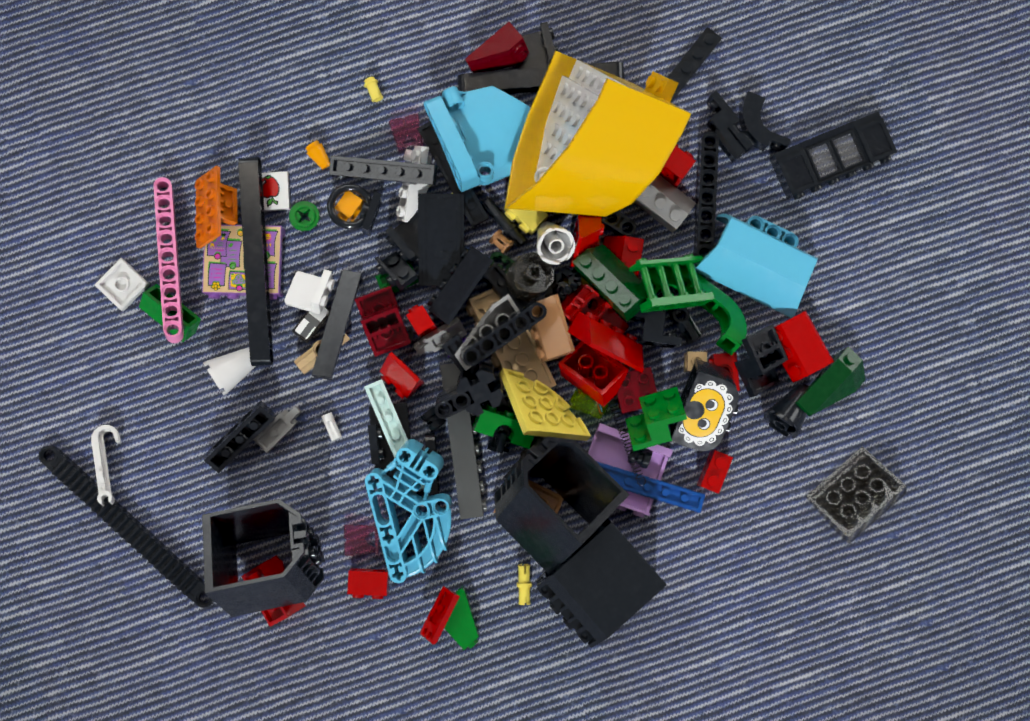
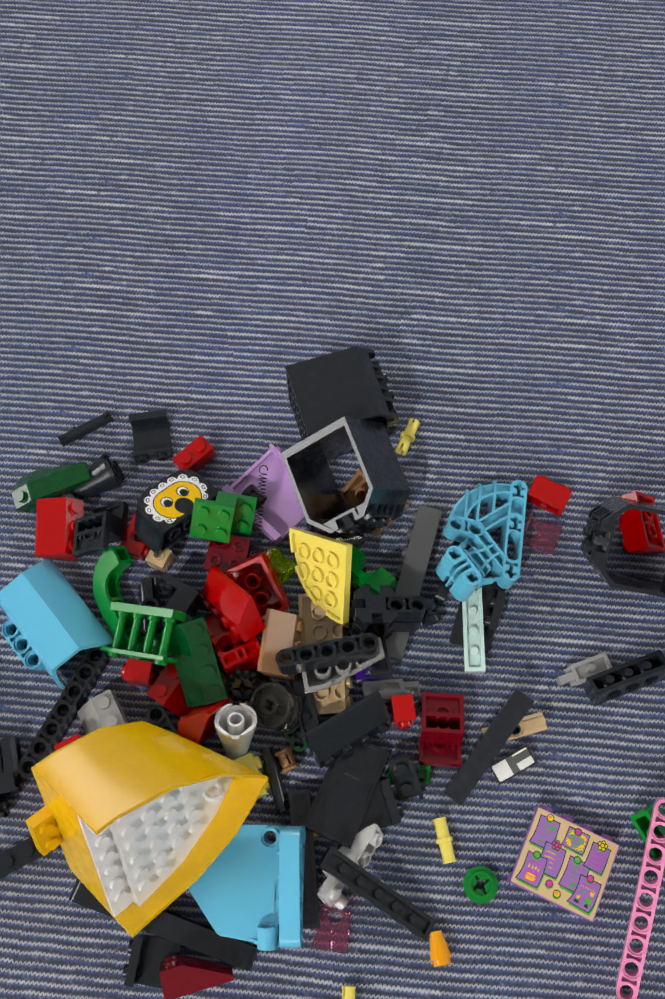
camera: 155 degrees left, 15 degrees down
orange bracket [195,166,238,249] -> none
white cone [203,347,256,396] -> none
black beam [238,157,273,366] -> none
white tile [262,171,291,212] -> none
white bracket [284,269,335,314] -> none
white piece [321,412,342,441] -> none
black tile [327,184,382,236] -> none
light orange brick [335,191,364,222] -> none
red slope [380,352,425,399] -> none
red hinge [420,586,460,644] -> none
green slope [444,585,479,650] -> none
black tile [487,431,510,454] -> none
blue tile [596,461,706,513] -> none
clear smoke slope [806,446,907,544] -> none
none -> black pin [57,411,114,447]
none -> red brick [121,658,159,688]
none -> black panel [128,409,173,464]
none -> light yellow pin [433,817,457,864]

